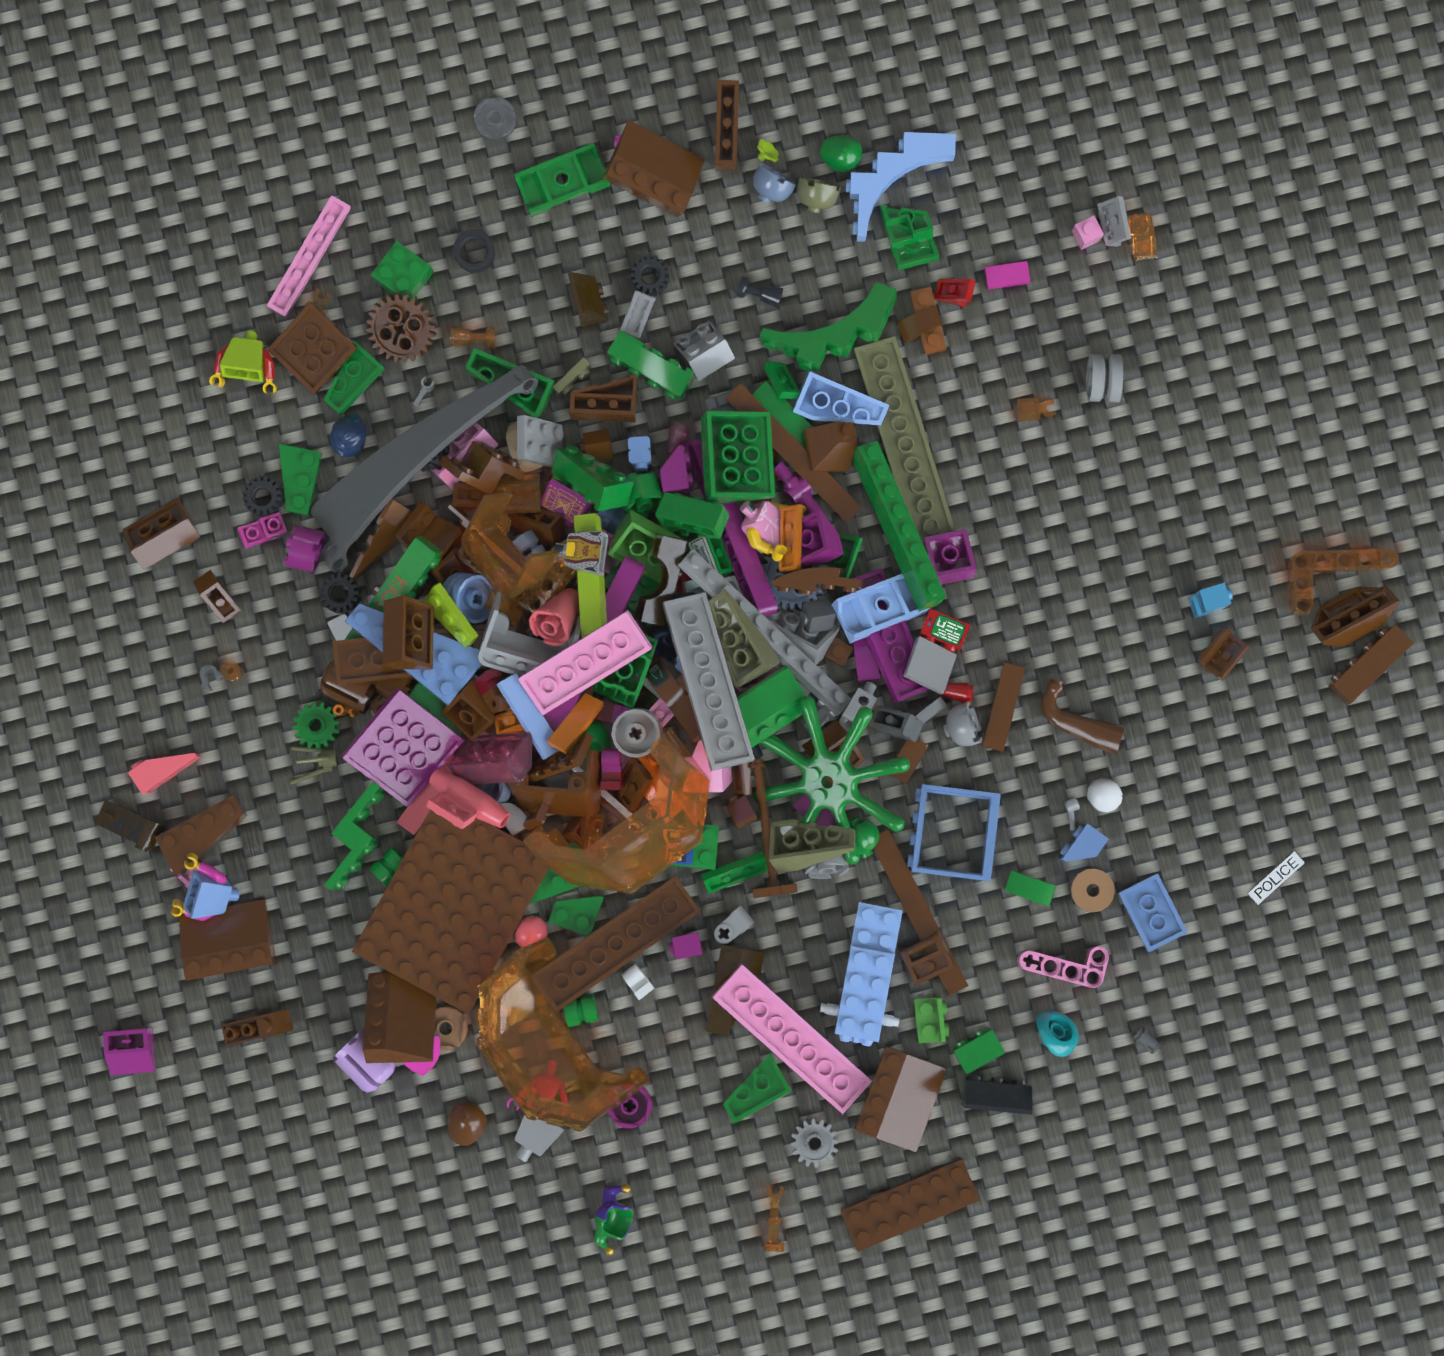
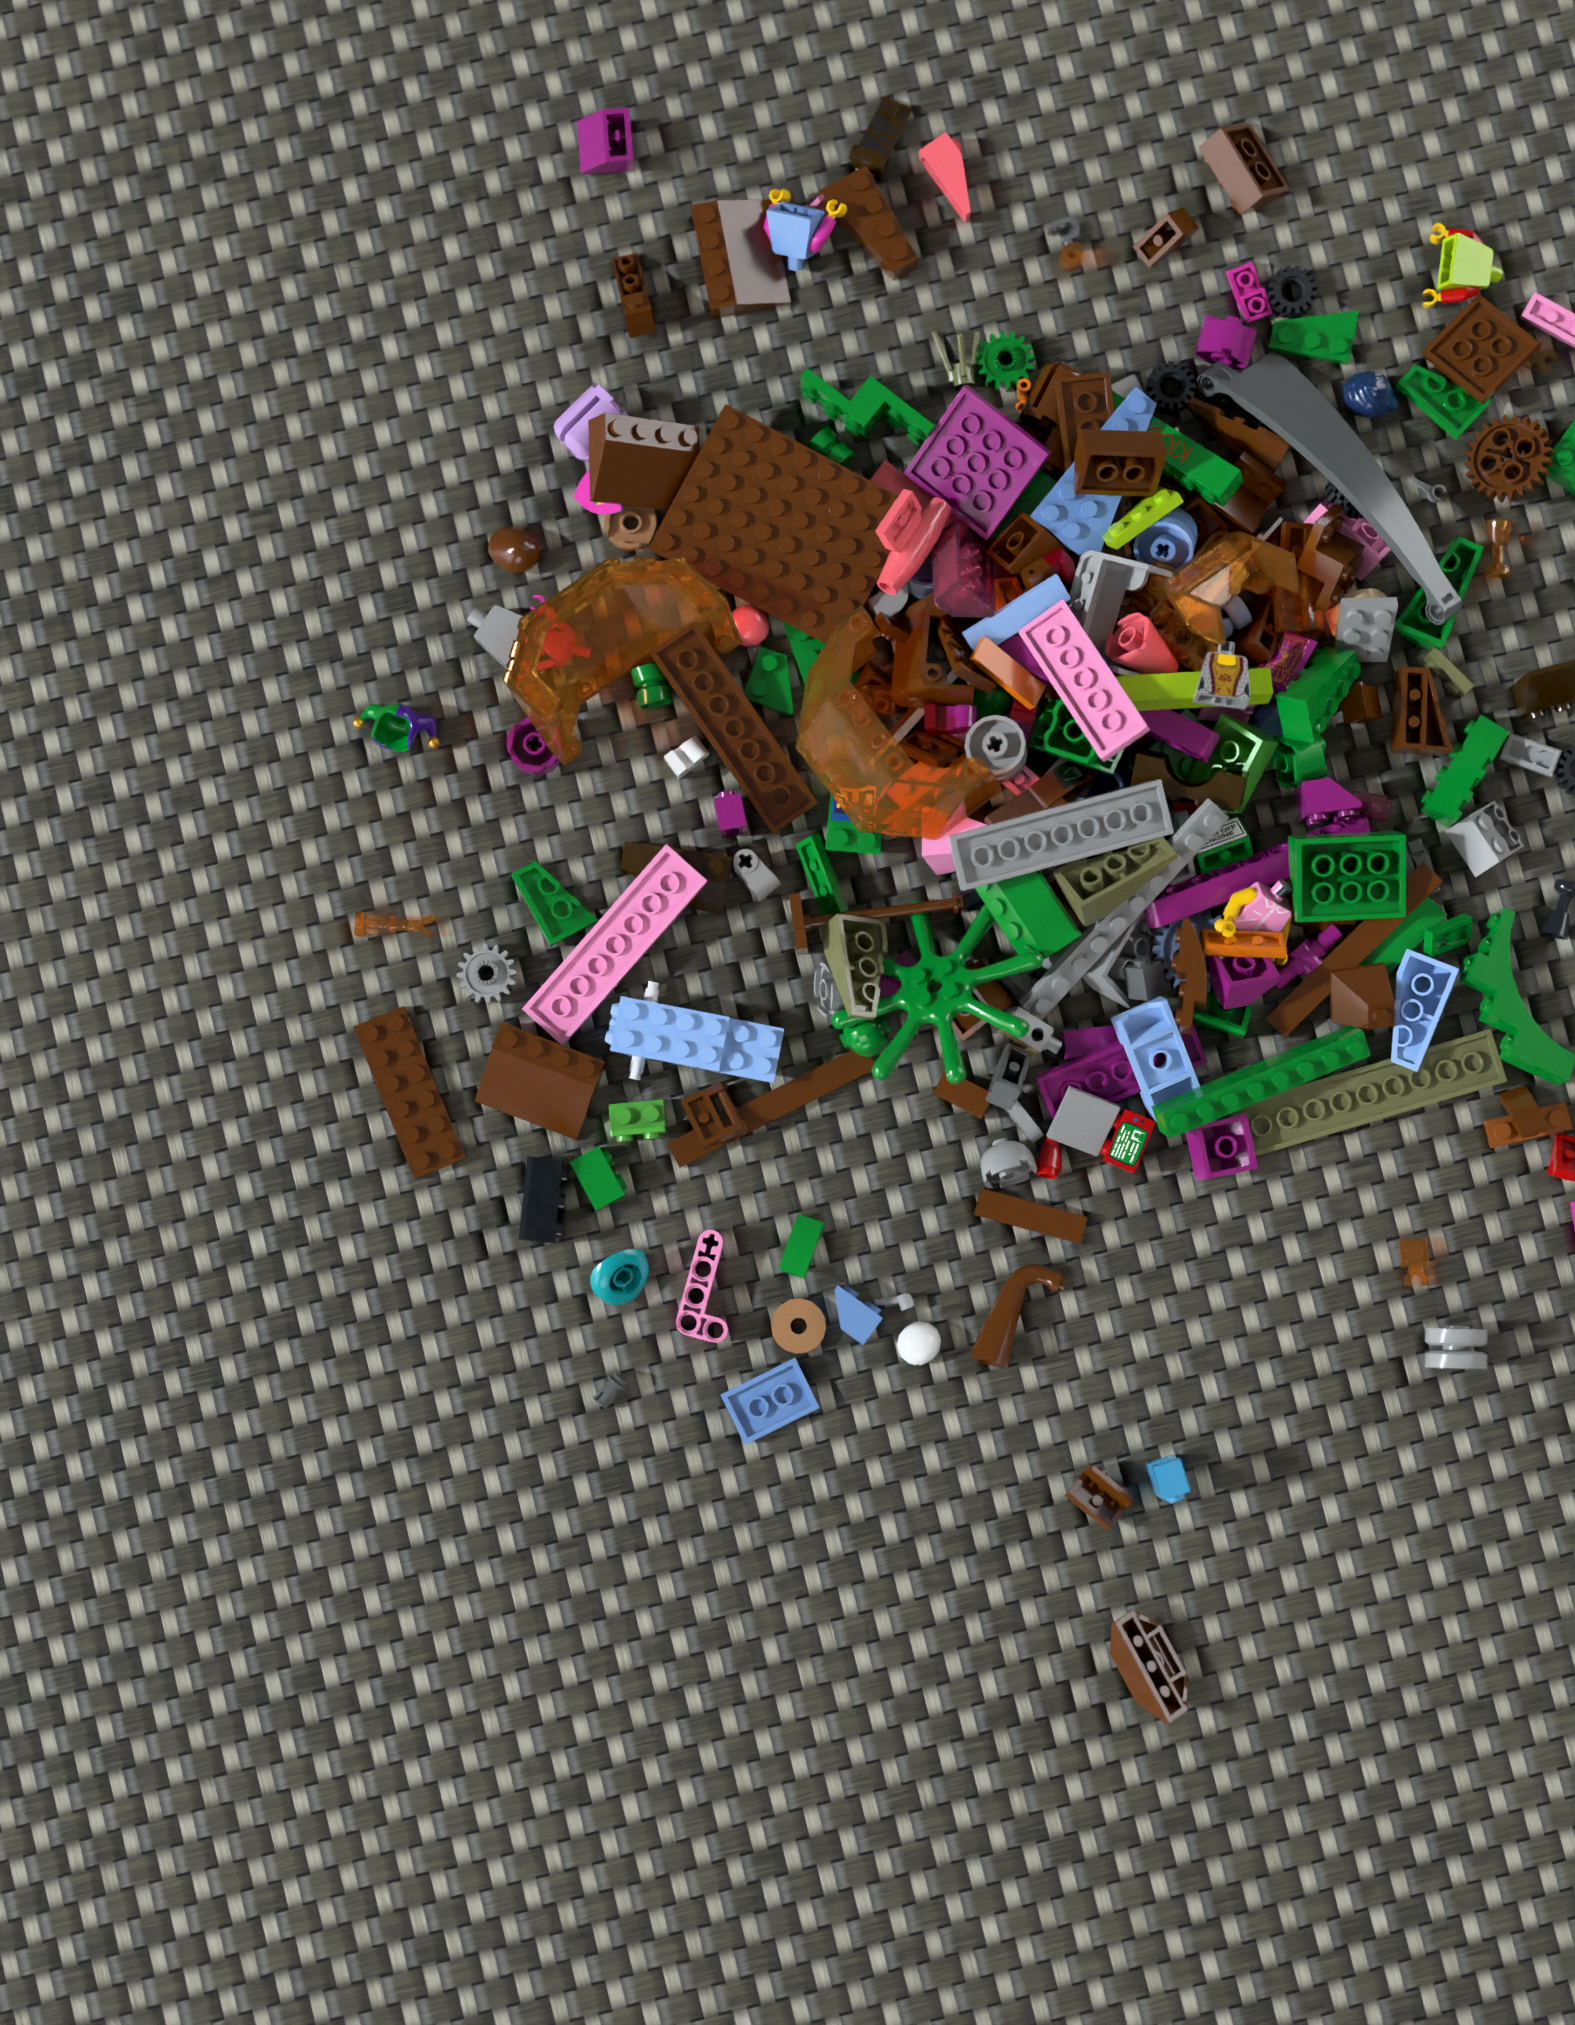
camera: 95 degrees right, 0 degrees up
medium blue brick [628,436,652,473] -> none
green wedge [655,492,729,539] -> none
reddish brown slope [726,794,757,829] -> none
reddish brown tile [732,762,752,795] -> none
reddish brown plate [824,638,853,667] -> none
medium blue window [907,784,1001,881] -> none
white sticker [1248,851,1305,905] -> none
clear orange beam [1288,549,1399,617] -> none
reddish brown brick [1329,624,1414,705] -> none

